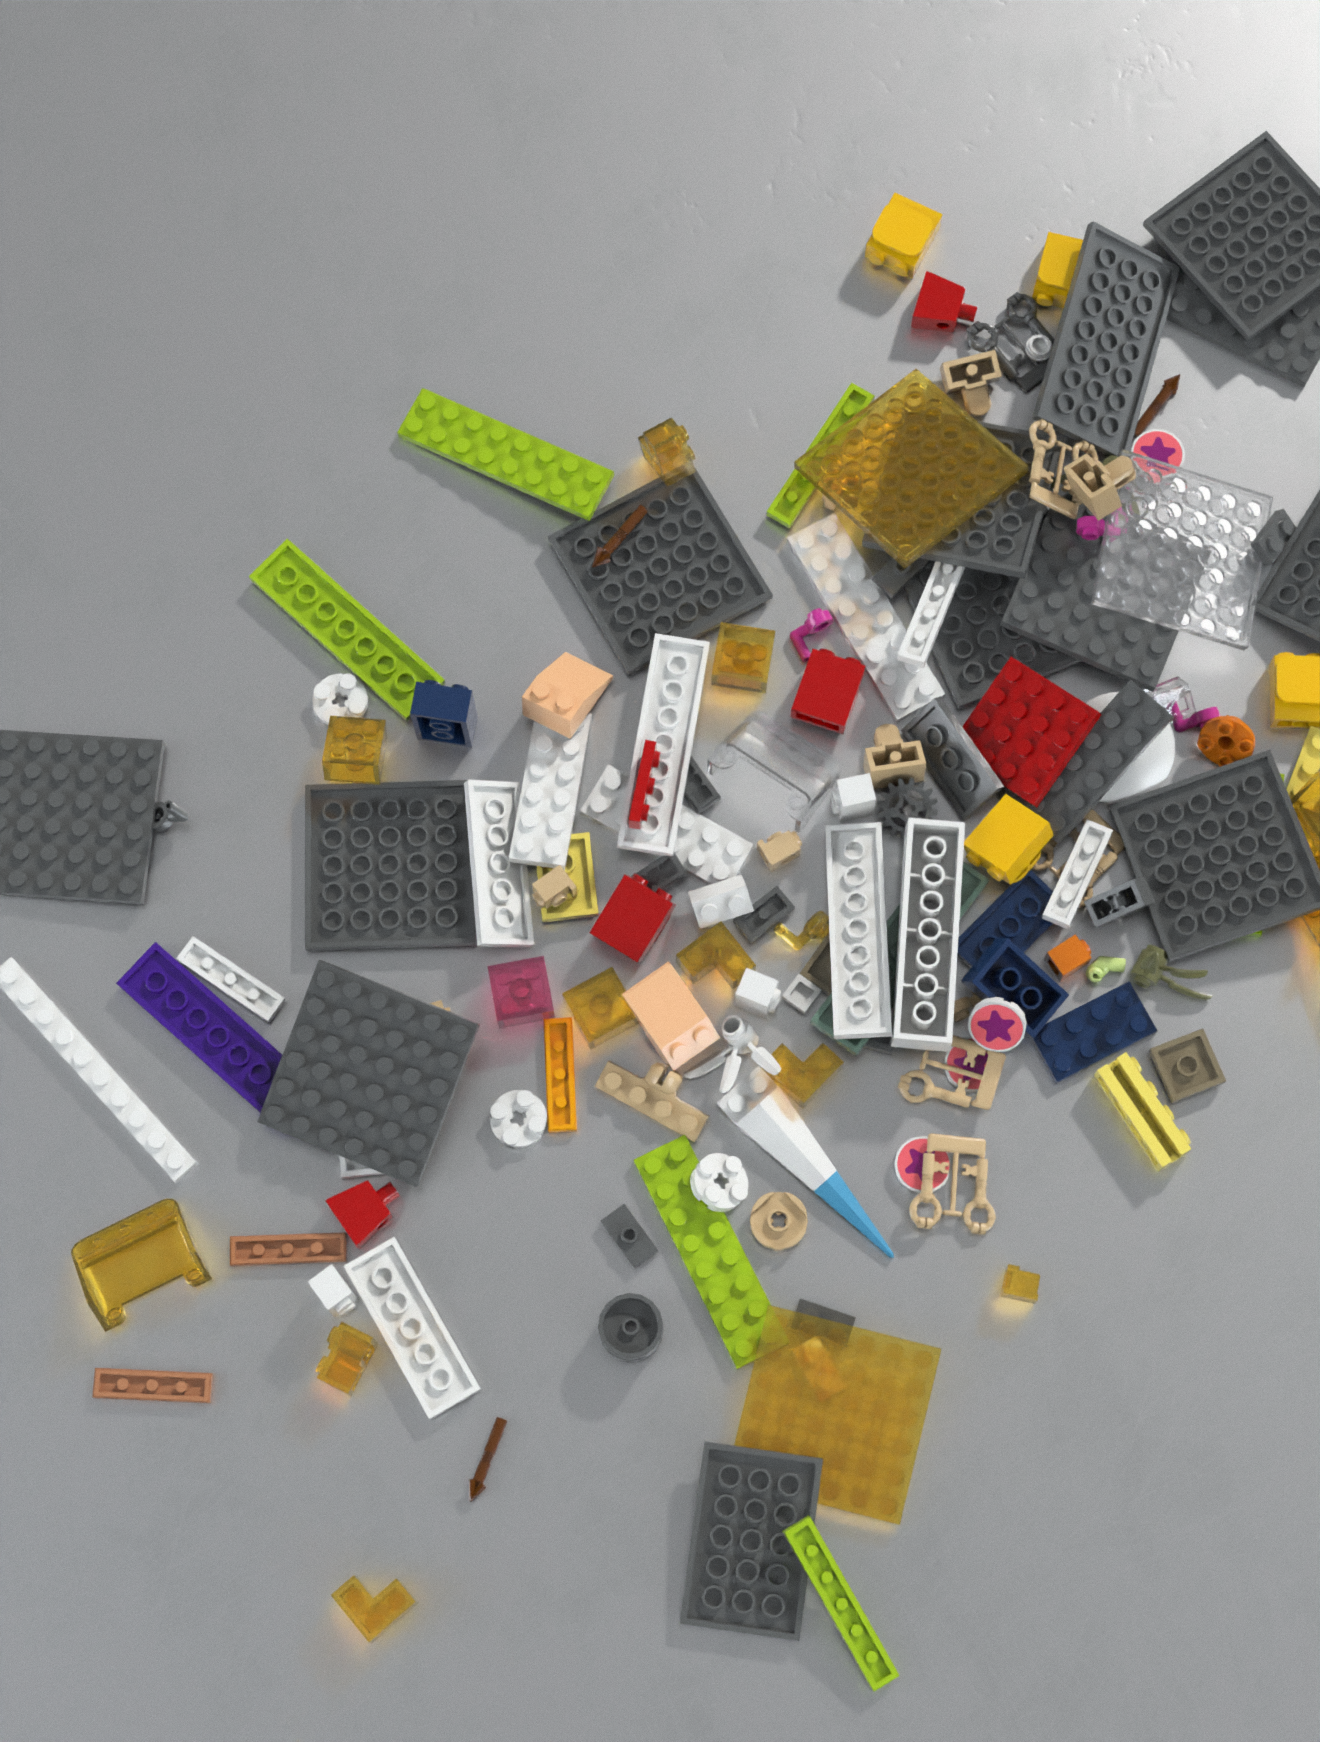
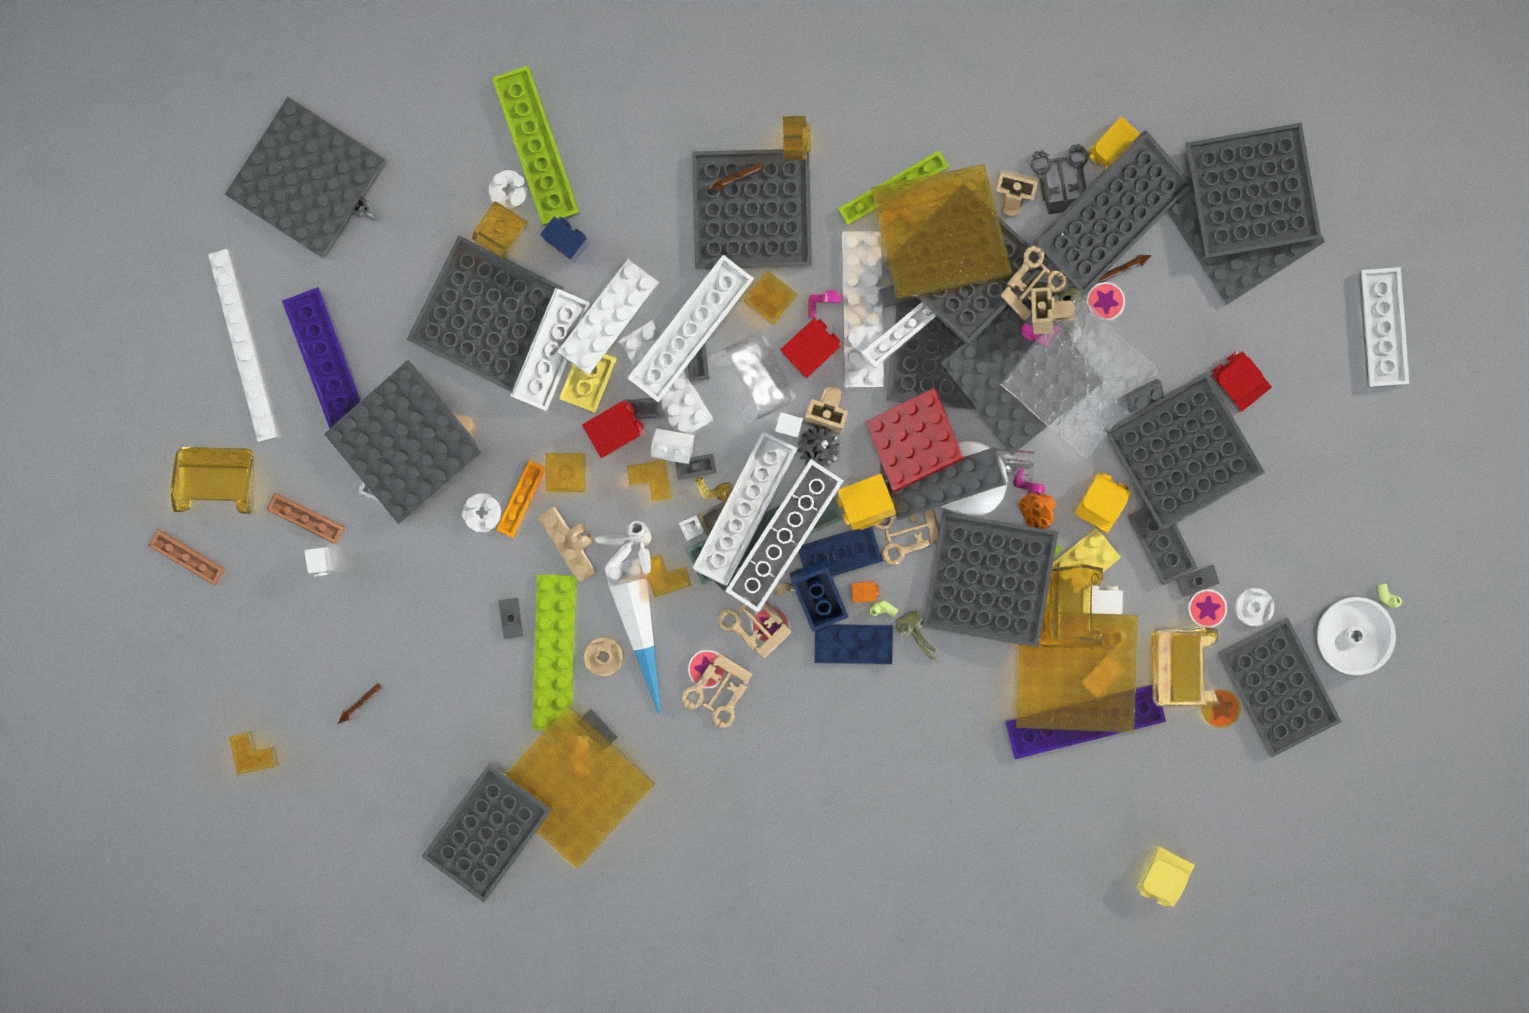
camera: 25 degrees right, 15 degrees up
white plate [176,936,286,1023] -> none
clear yellow brick [316,1321,379,1396] -> none
red torso [325,1180,400,1249] -> none
white plate [344,1236,481,1420] -> none
lime plate [397,388,615,521] -> none
clear pink brick [487,956,555,1029] -> none
light nougat slope [522,652,613,739] -> none
tan brick [531,865,577,909] -> none
dark grey wheel [598,1293,664,1363] -> none
light nougat slope [622,961,720,1071] -> none
red plate [629,740,661,830] -> none
white plate [690,1153,748,1212] -> none
white brick [735,968,781,1019] -> none
tan brick [757,830,802,872] -> none
lime plate [783,1516,900,1691] -> none
yellow brick [865,193,943,279] -> none
dark grey plate [901,696,1004,820] -> none
red torso [911,271,978,333] -> none
tile [968,997,1027,1052] -> none
clear yellow panel [1000,1264,1040,1304] -> none
white plate [1025,335,1053,362] -> none
white plate [1042,819,1113,930] -> none
dark grey brick [1084,876,1155,927] -> none
light yellow brick [1094,1052,1191,1172] -> none
dark tan plate [1149,1028,1226,1103] -> none

